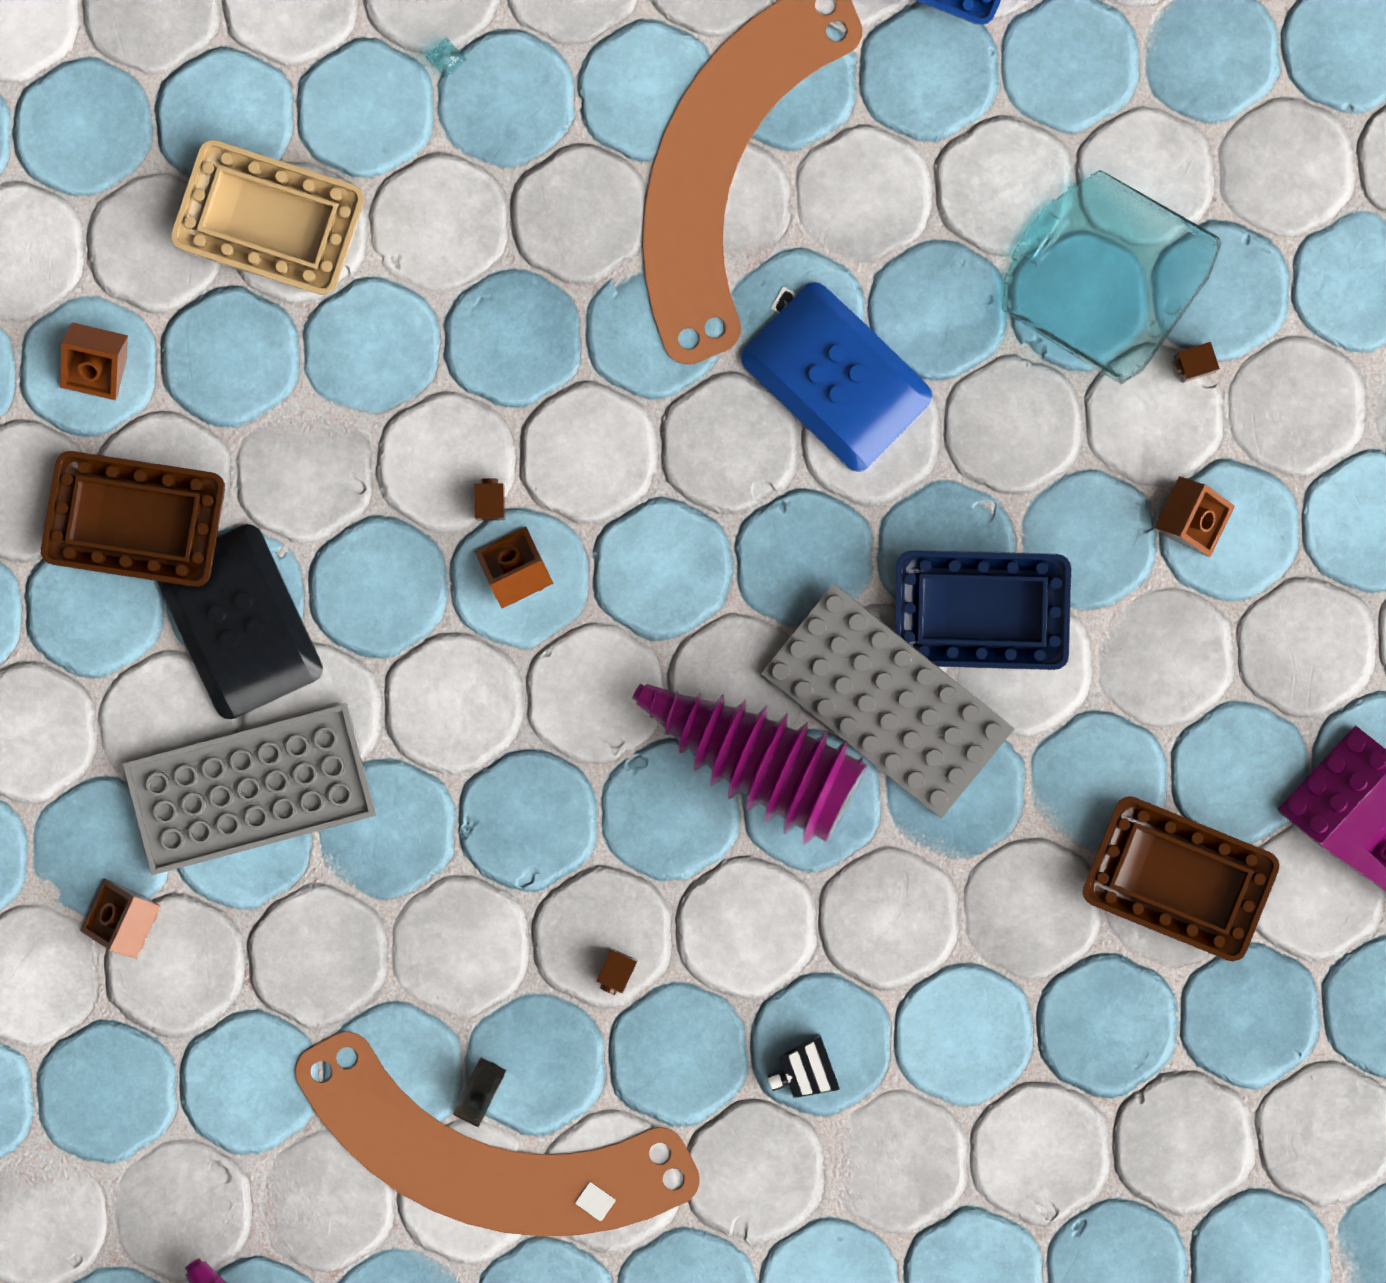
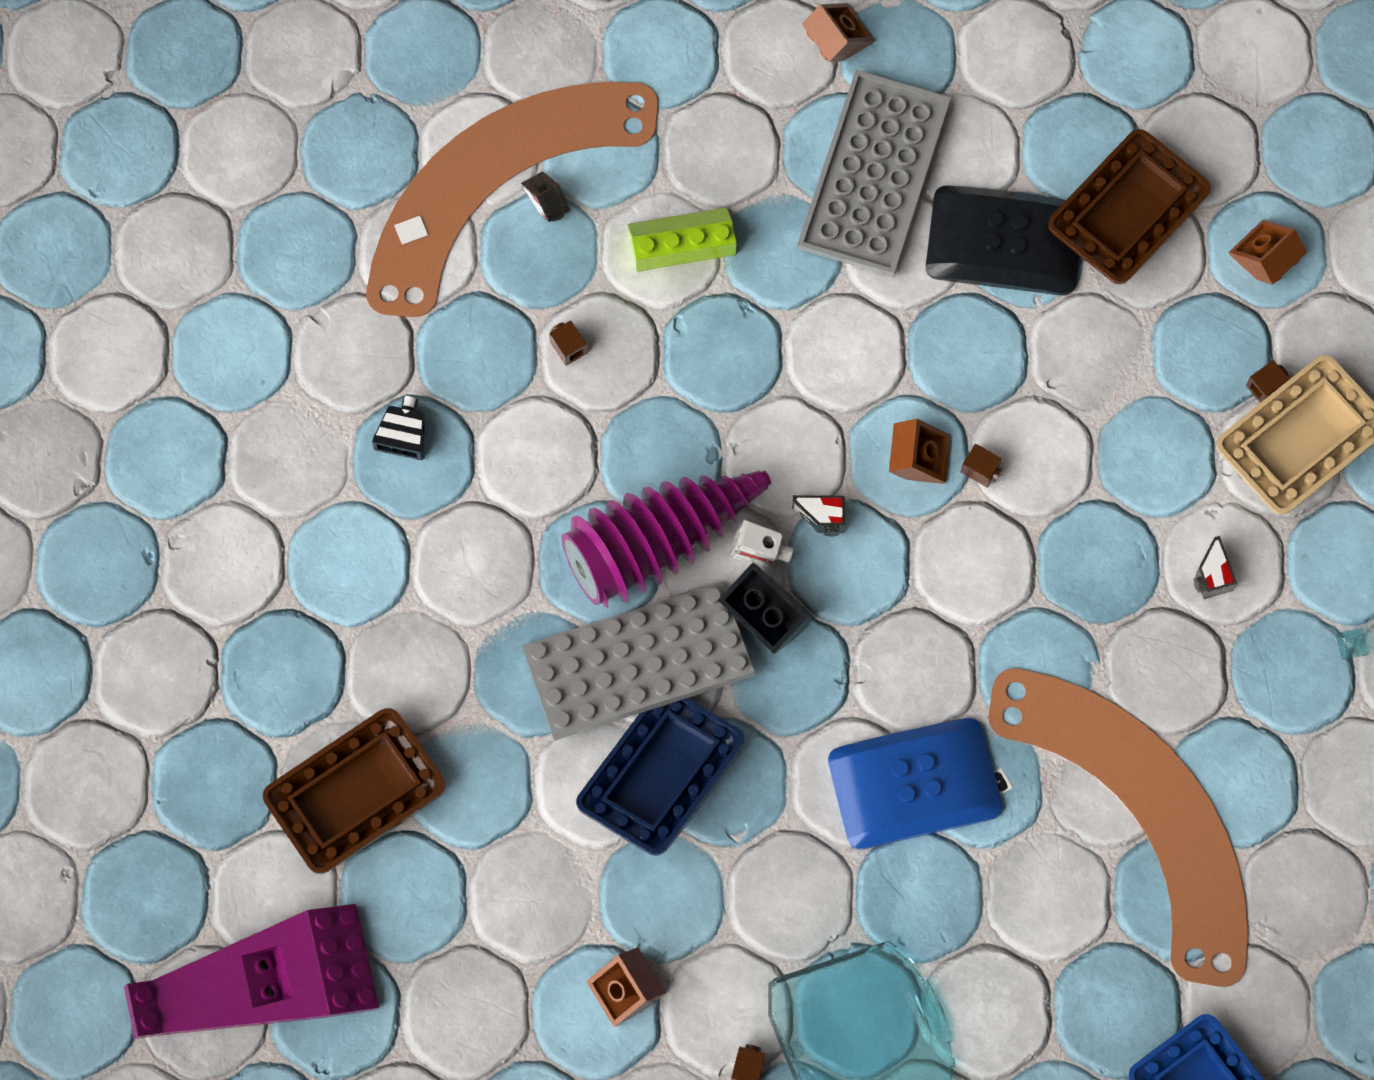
camera: 120 degrees right, 15 degrees down
none -> lime slope [628,207,736,272]
none -> black slope [717,562,814,654]
none -> white torso [729,520,793,567]
none -> slope [792,495,845,537]
none -> slope [1193,536,1237,599]
none -> reddish brown brick [1246,360,1290,403]

